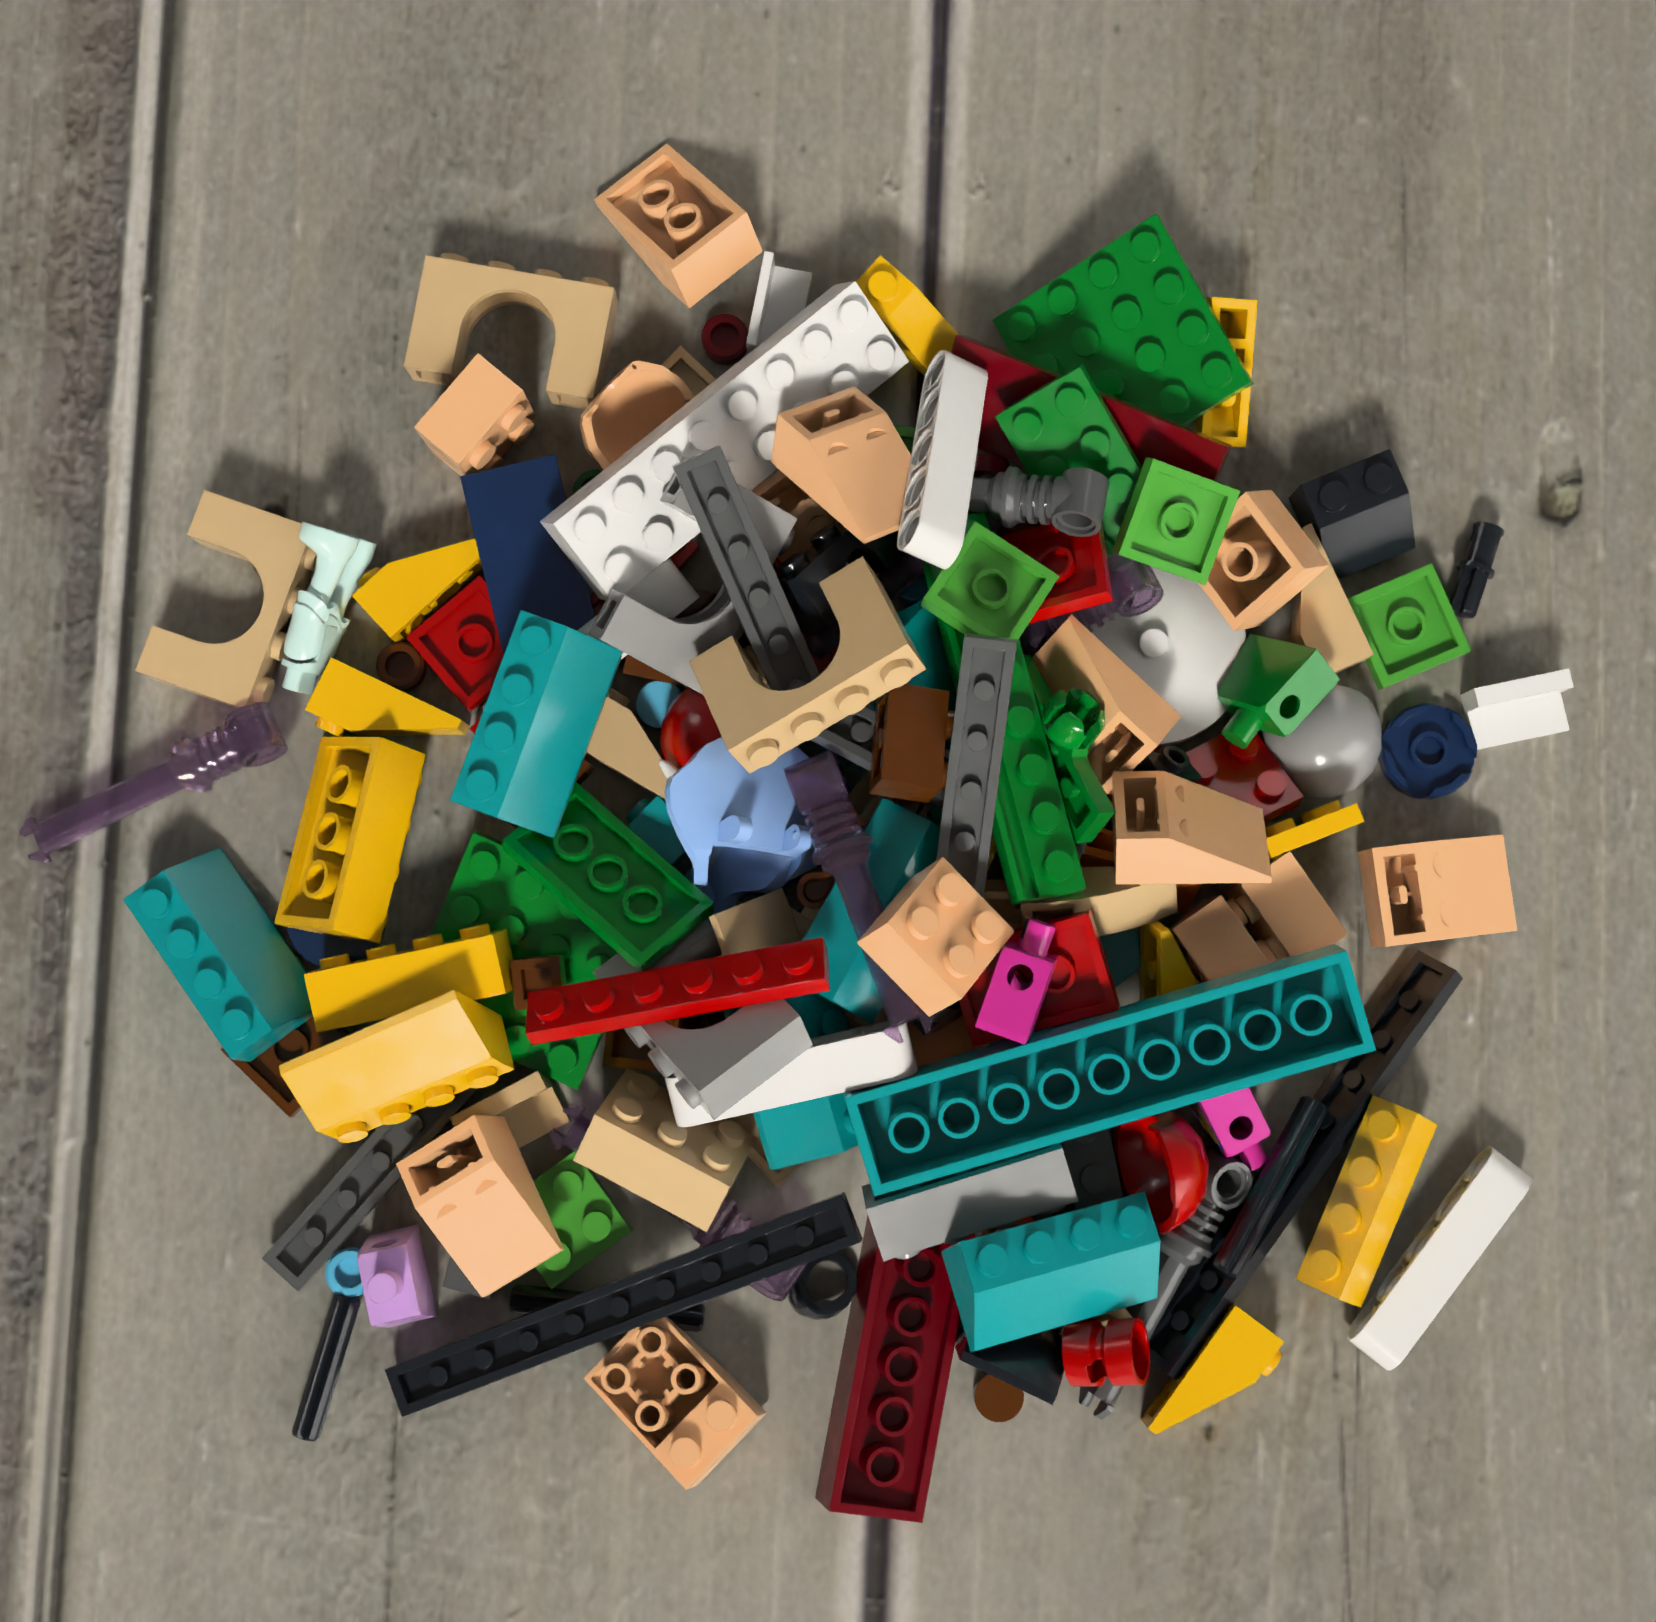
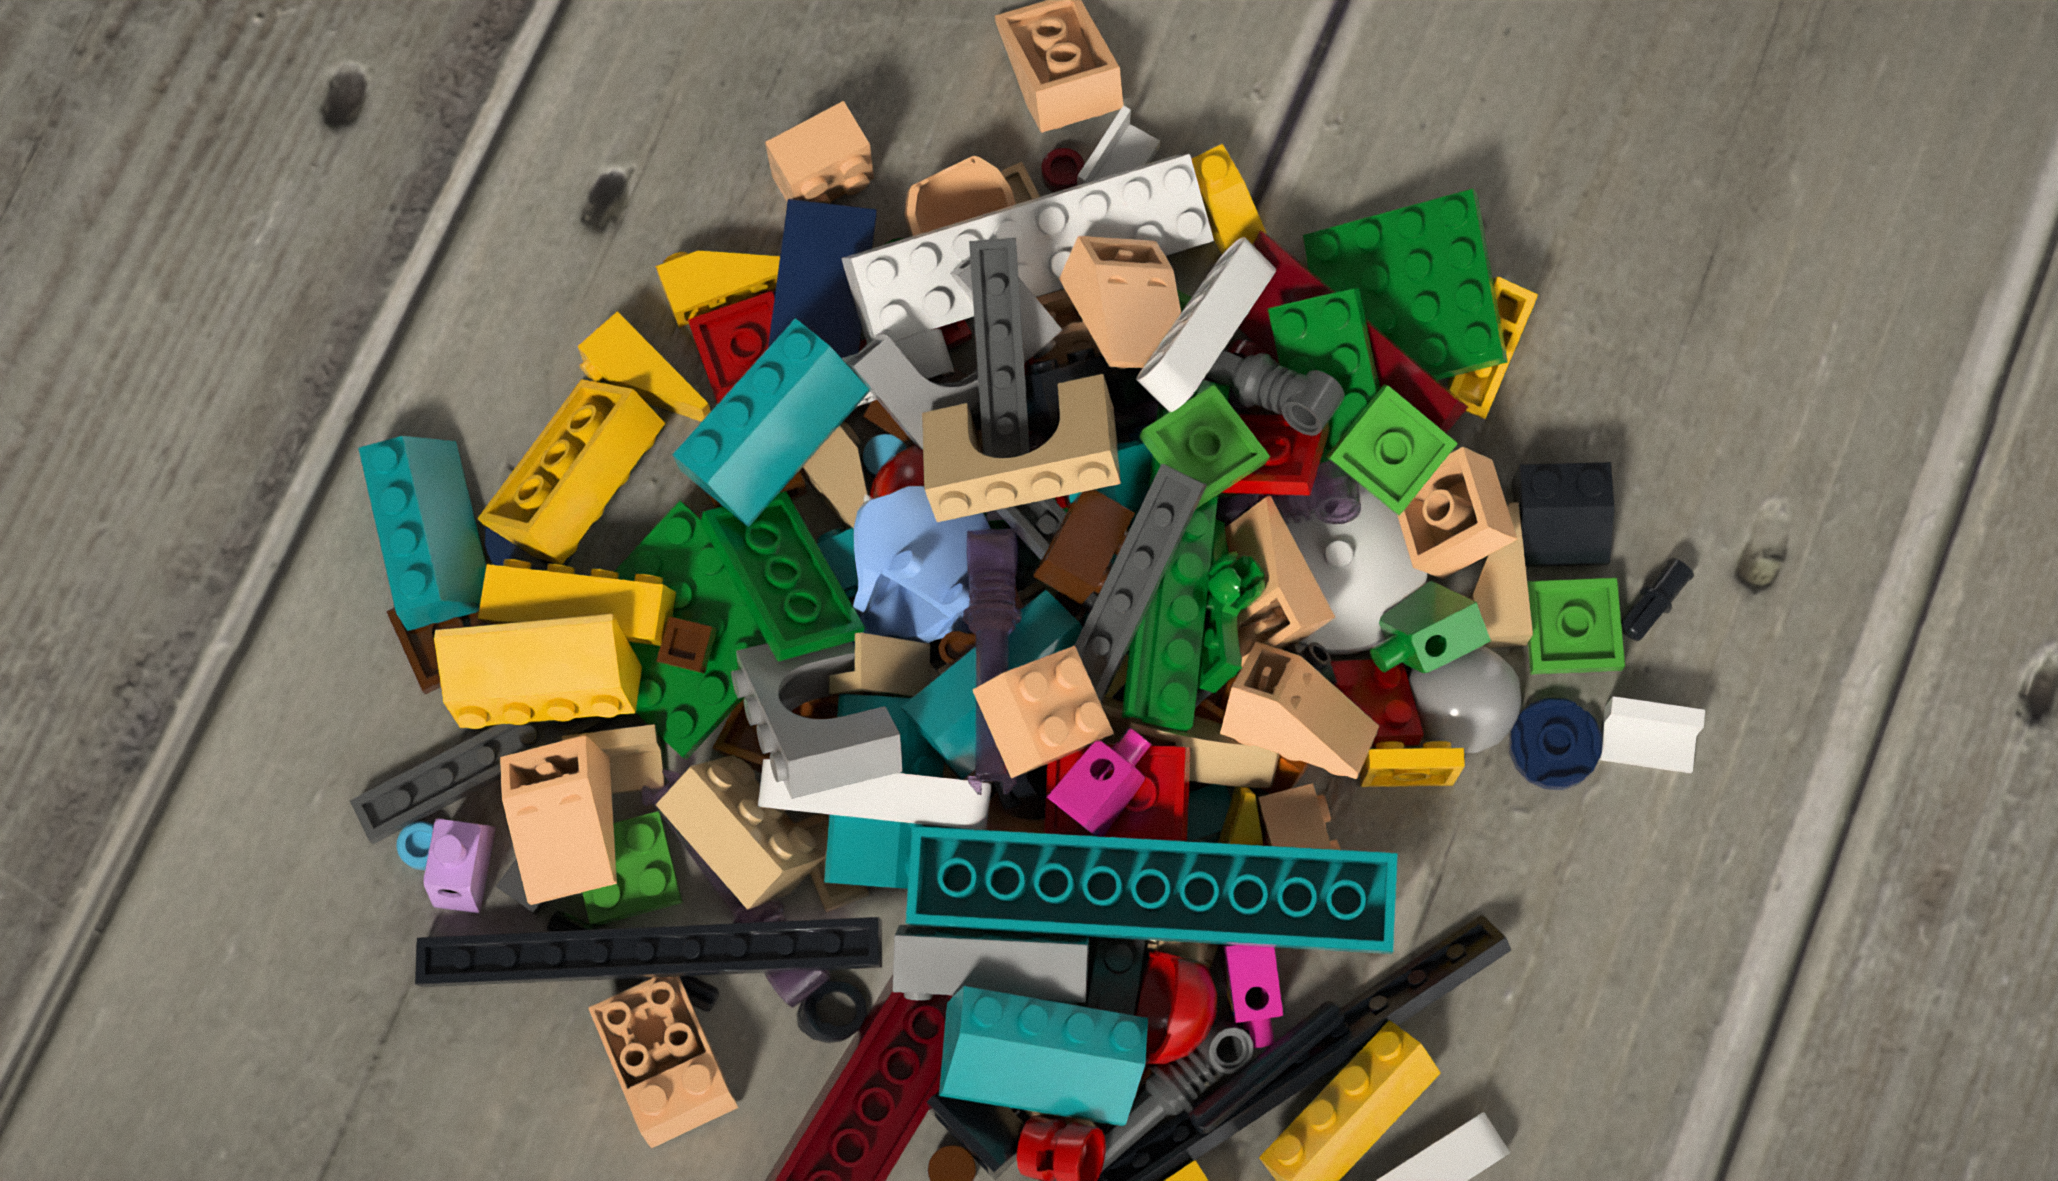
camera: 20 degrees right, 10 degrees down
clear purple piece [19,702,288,863] -> none
tan arch [135,490,317,715] -> none
light aqua piece [281,521,377,694] -> none
black axle [292,1294,360,1441] -> none
reddish brown tile [376,642,427,692] -> none
tan arch [404,253,619,409] -> none
red plate [525,937,830,1045] -> none
light nougat brick [1223,851,1348,961] -> none
light nougat slope [1358,834,1517,948] -> none

